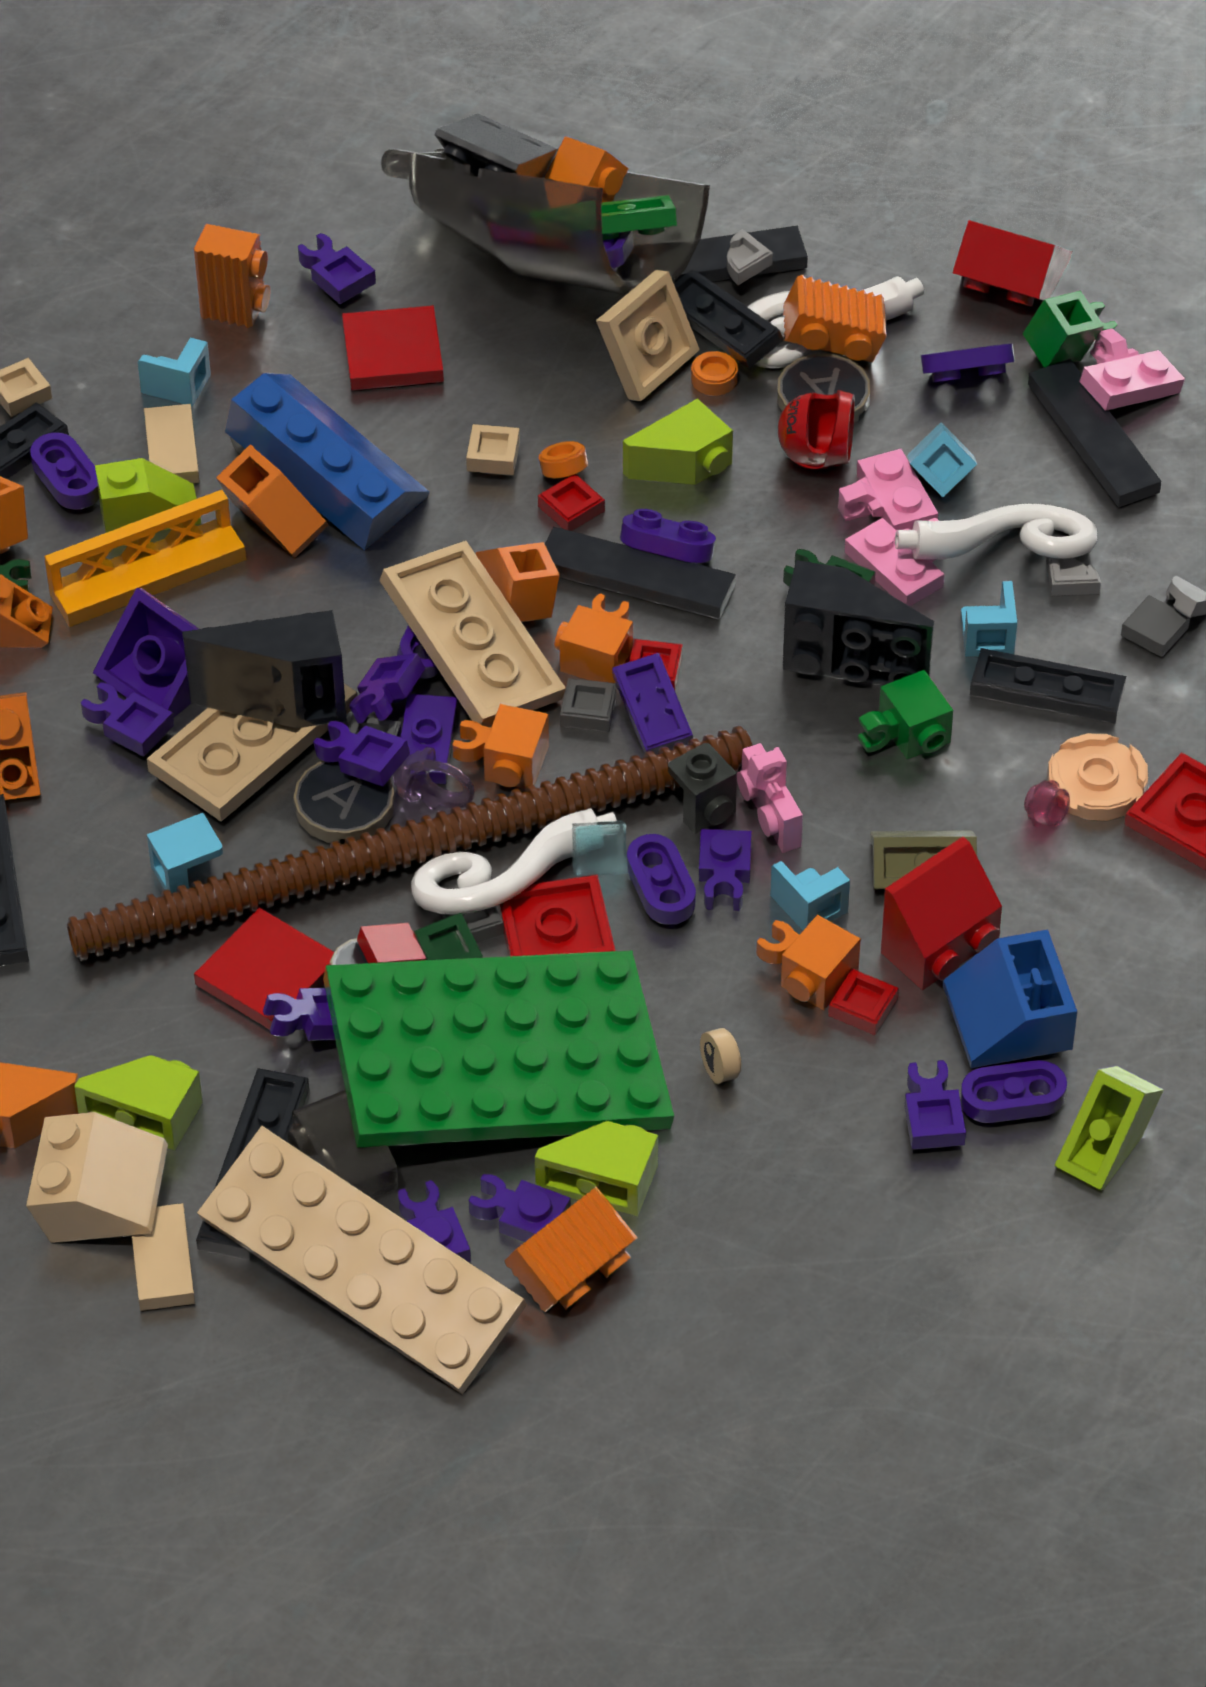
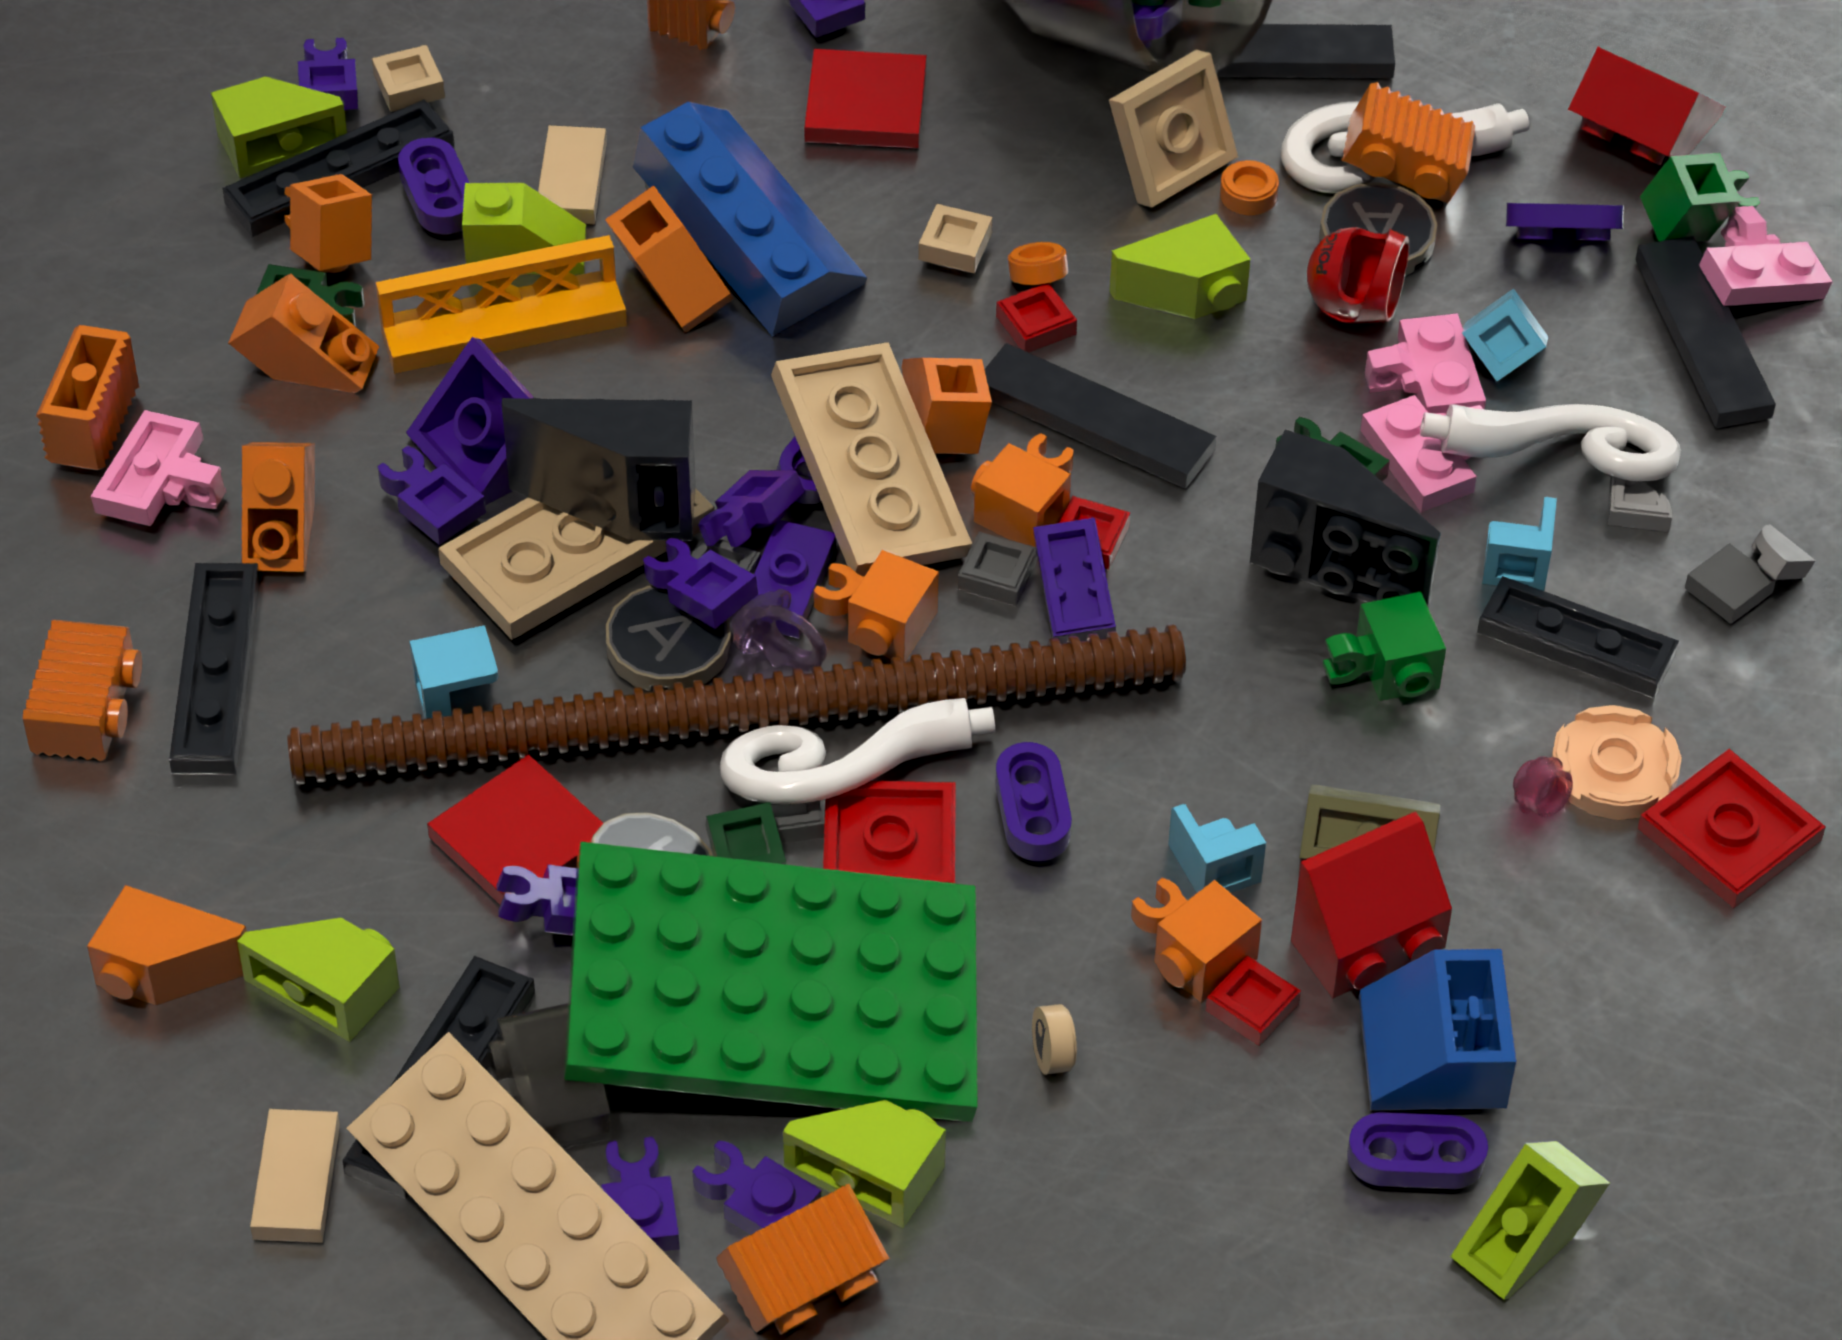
camera: 10 degrees right, 0 degrees up
tan slope [26,1112,168,1243] -> none
medium azure panel [138,337,211,406] -> none
tile [357,923,426,963] -> none
clear light blue tile [572,821,627,877] -> none
dark purple plate [620,509,716,563] -> none
pearl dark grey bracket [668,743,737,834] -> none
black tile [674,269,784,369] -> none
dark purple plate [699,829,752,911] -> none
light grey tile [727,229,773,285] -> none
bright pink hinge [737,743,803,853] -> none
dark purple plate [904,1060,966,1149] -> none

